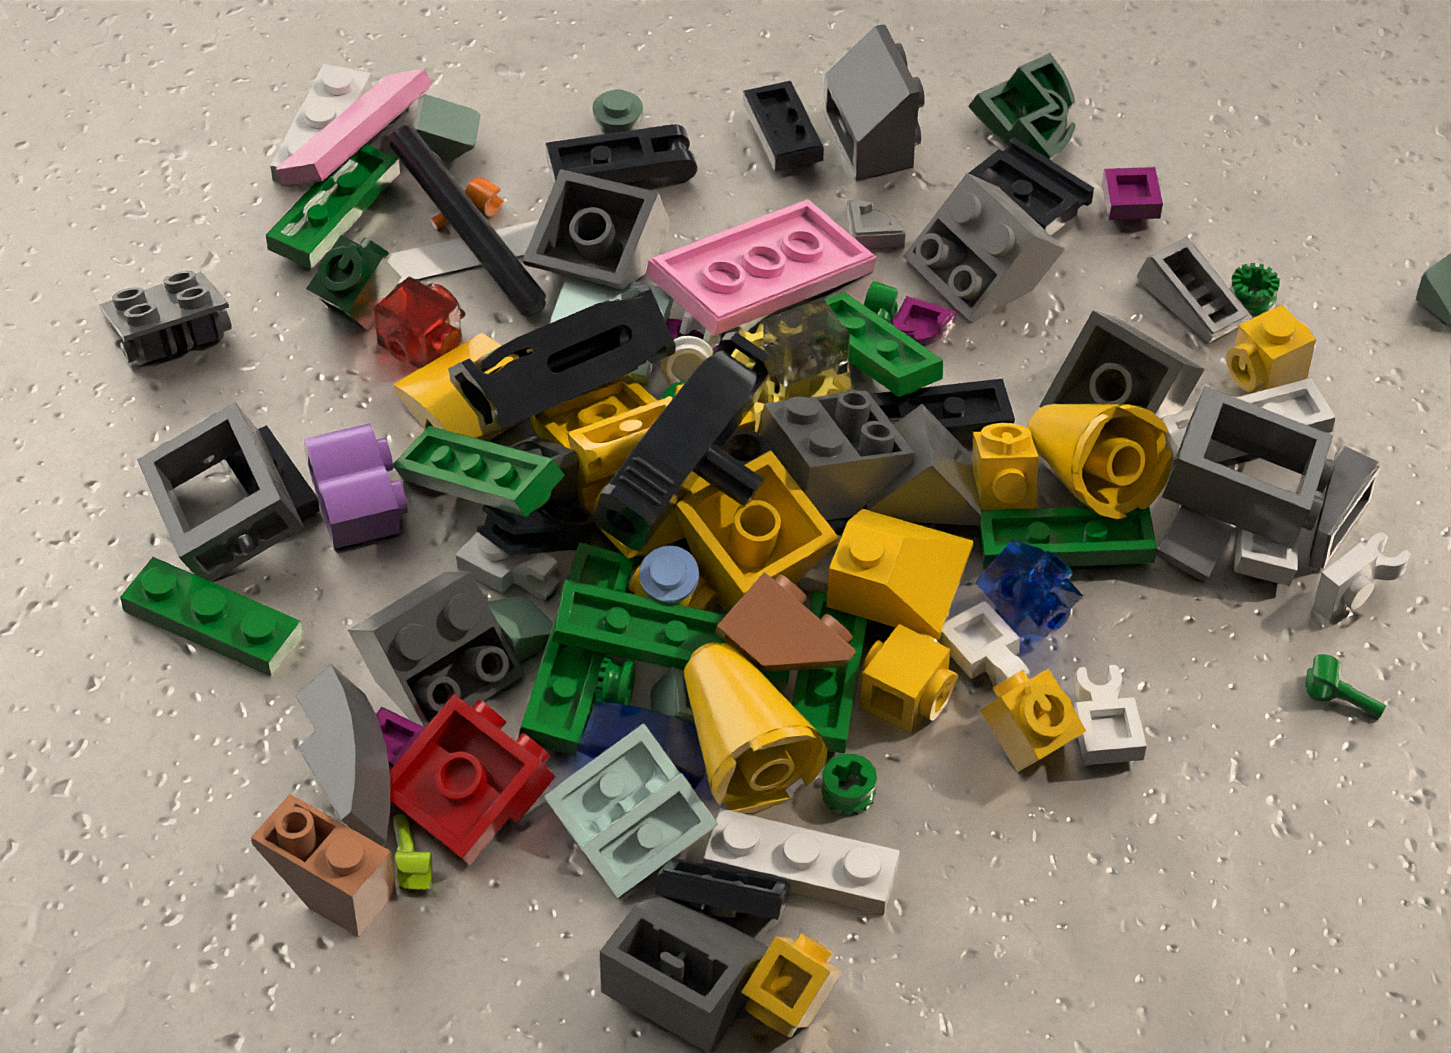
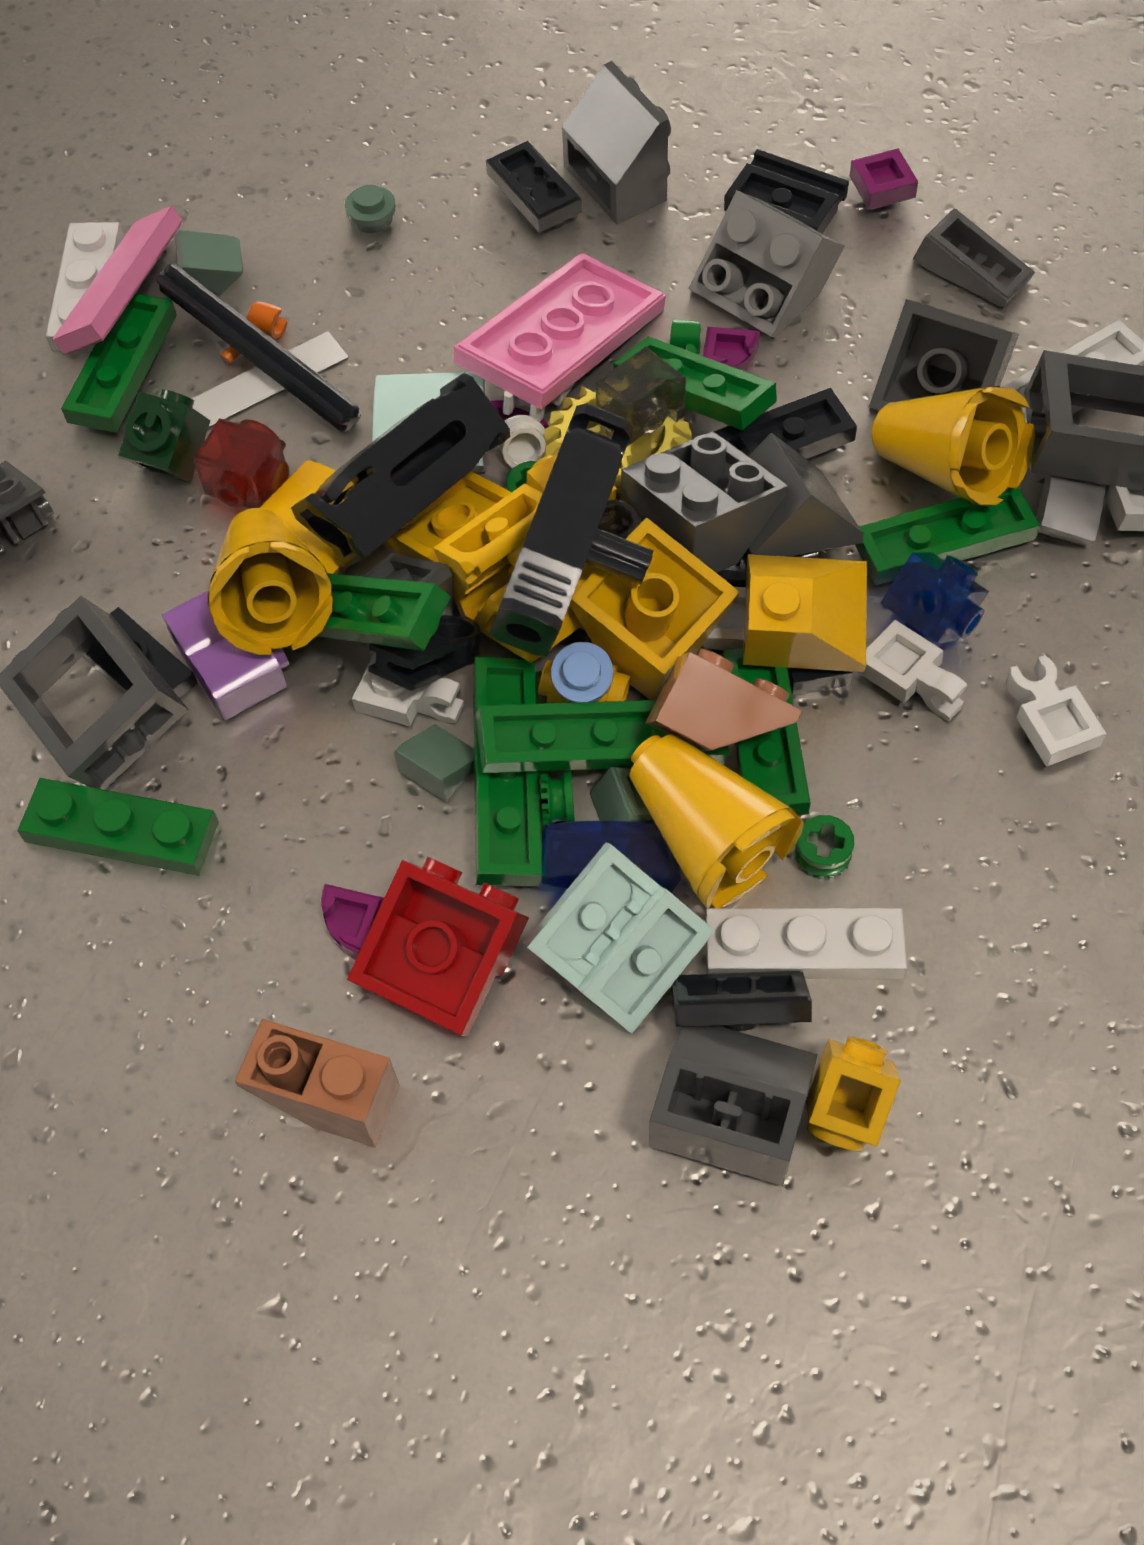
camera: 10 degrees left, 10 degrees up
slope [295,664,390,846] -> none
dark grey slope [348,572,525,728] -> none
lime hand [392,814,432,890] -> none
dark grey slope [522,169,671,290] -> none
black plate [545,124,698,185] -> none
light grey tile [847,200,906,249] -> none
yellow brick [860,624,958,733] -> none
dark green brick [968,53,1076,160] -> none
yellow brick [972,423,1039,510] -> none
yellow brick [980,668,1086,772] -> none
yellow brick [1226,304,1317,393] -> none
green bush [1230,263,1280,316] -> none
none -> yellow cone [208,508,333,655]

